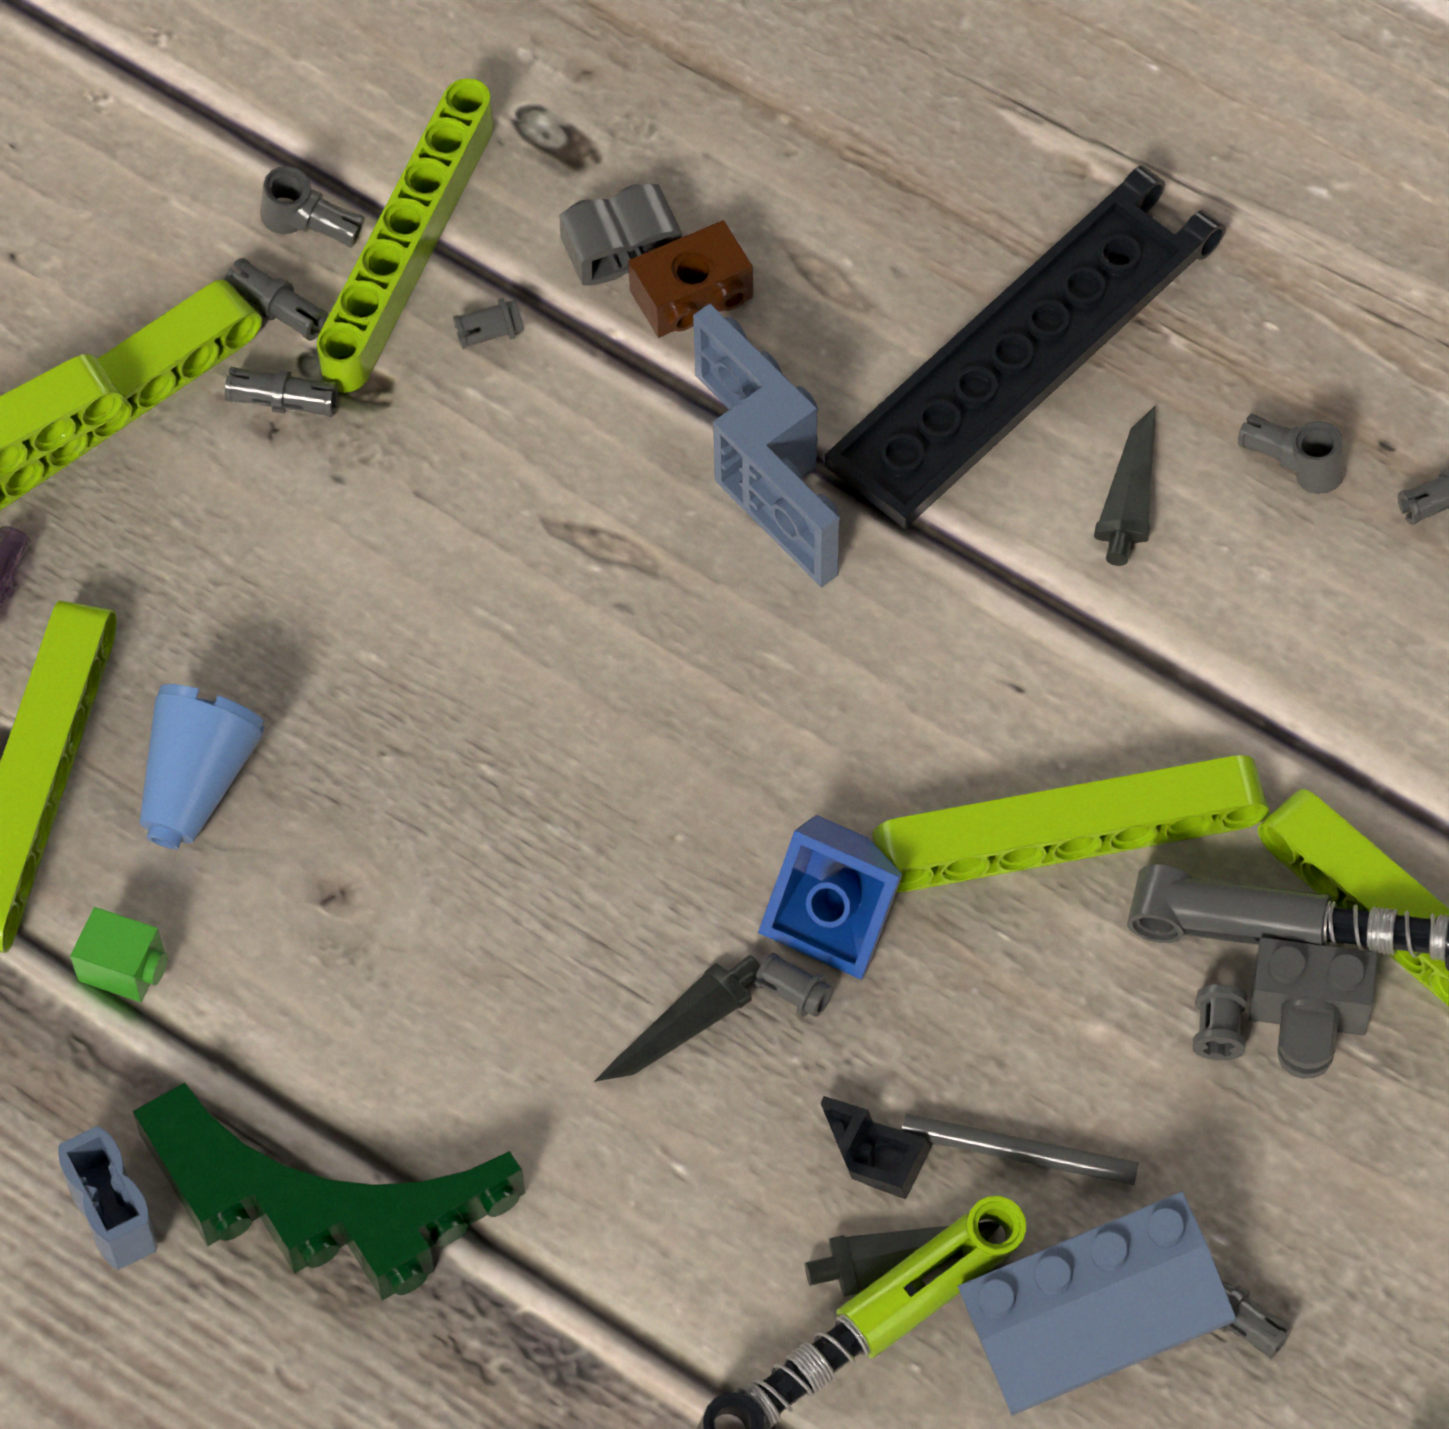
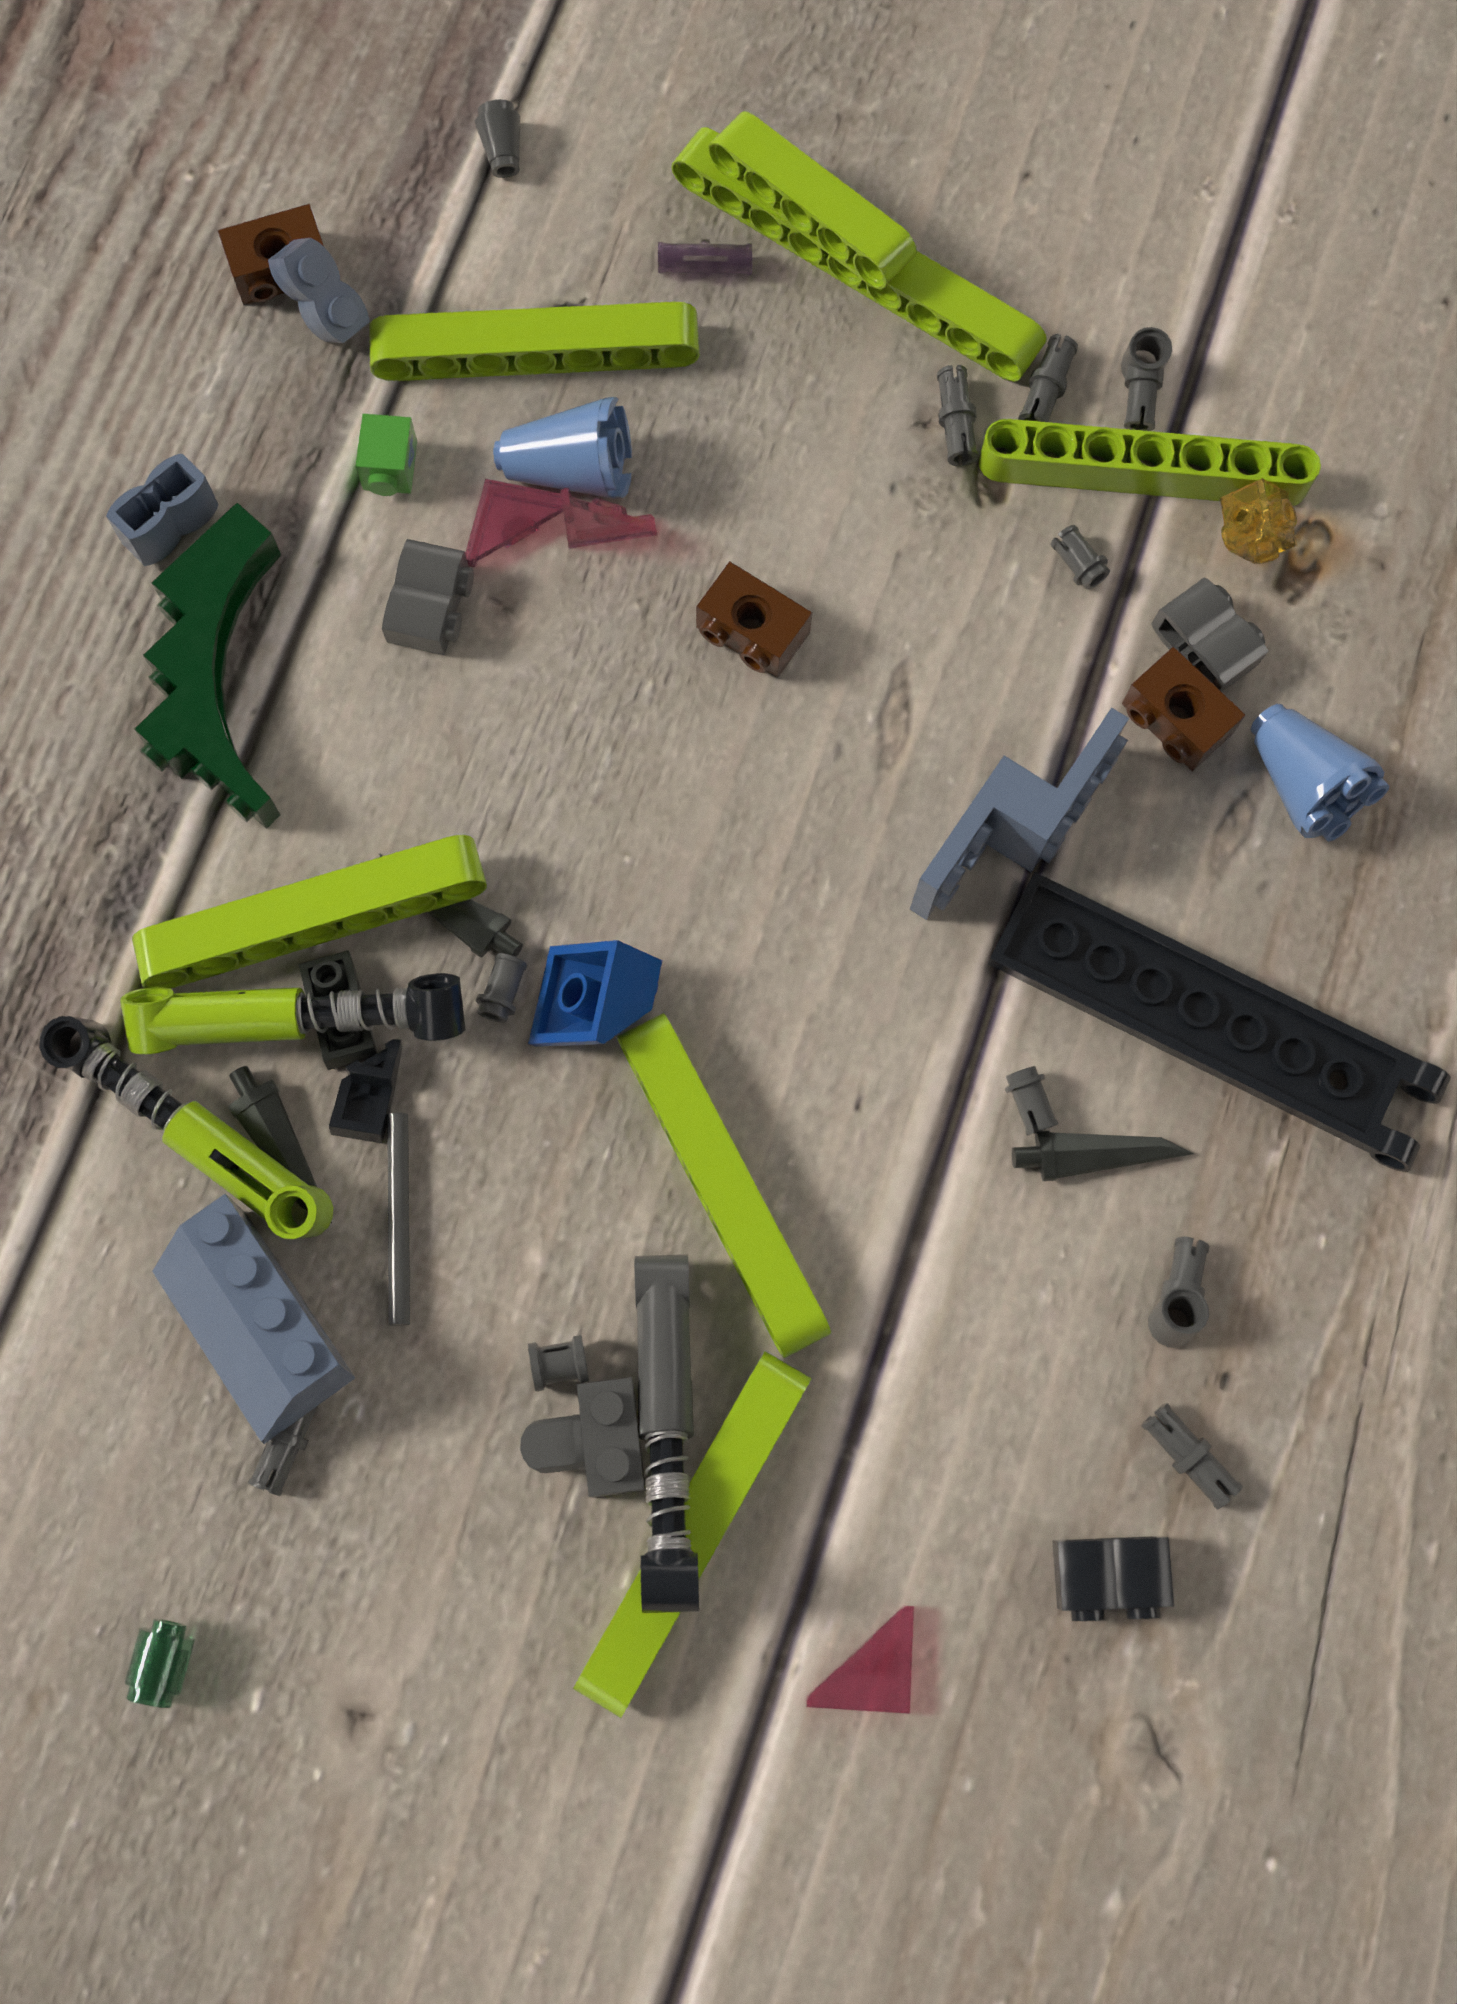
camera: 70 degrees right, 15 degrees up
none -> piece [120,973,466,1054]
none -> lime beam [132,835,487,989]
none -> pearl dark grey slope [299,950,378,1070]
none -> dark grey brick [382,539,474,655]
none -> clear pink tile [465,478,574,568]
none -> clear pink tile [560,488,657,548]
none -> reddish brown brick [696,561,813,678]
none -> dark grey pin [1005,1066,1059,1136]
none -> clear yellow brick [1220,478,1297,564]
none -> medium blue cone [1251,704,1389,841]

